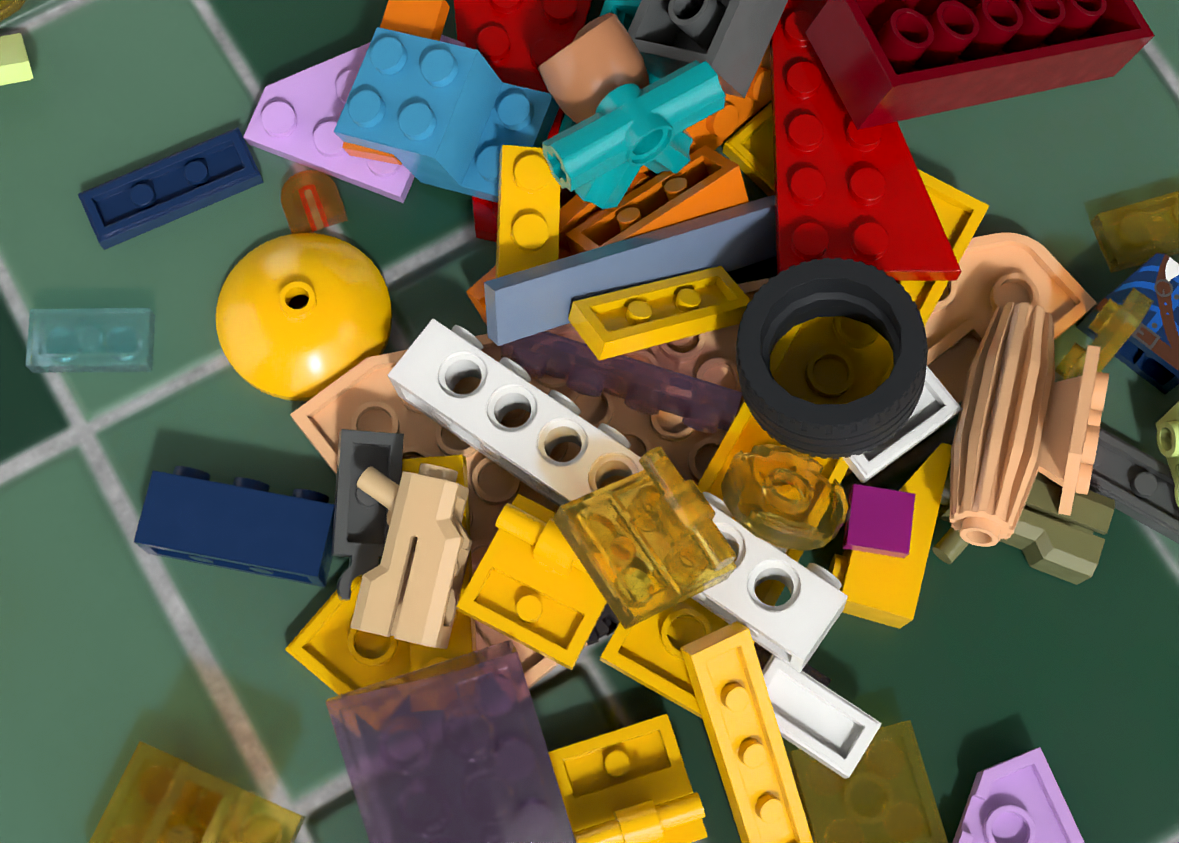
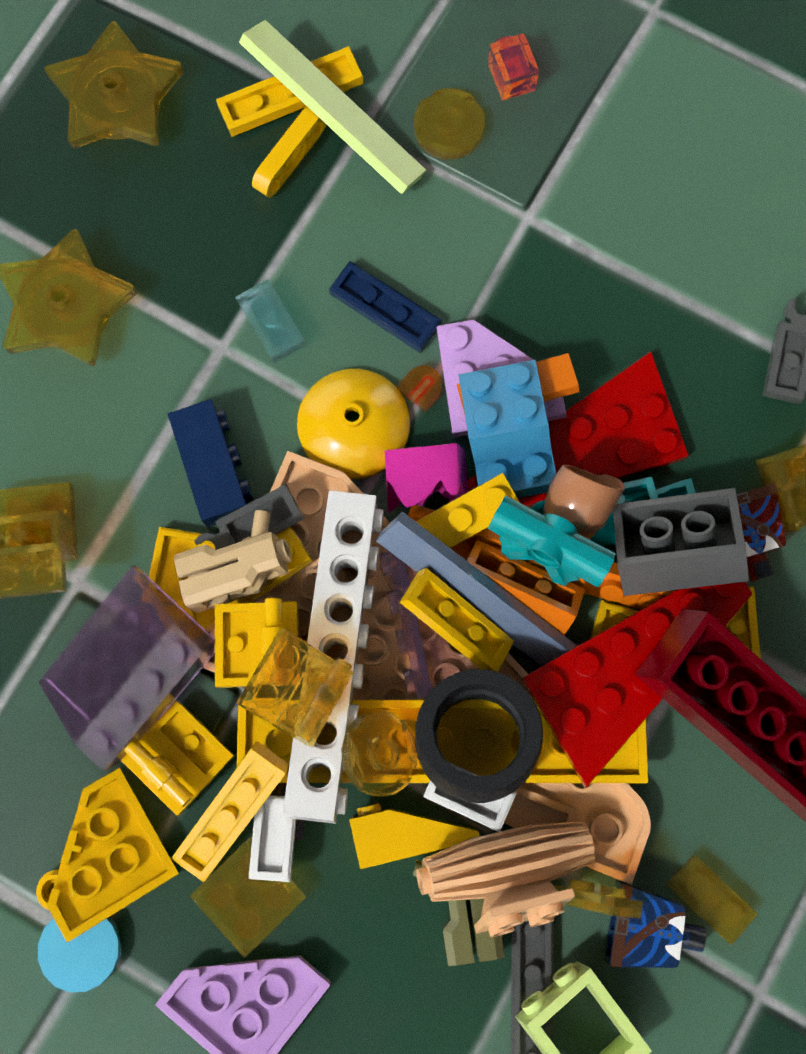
camera: 70 degrees right, 5 degrees up
magenta tile [843,484,915,558] -> none
none -> dark pink piece [385,443,467,513]

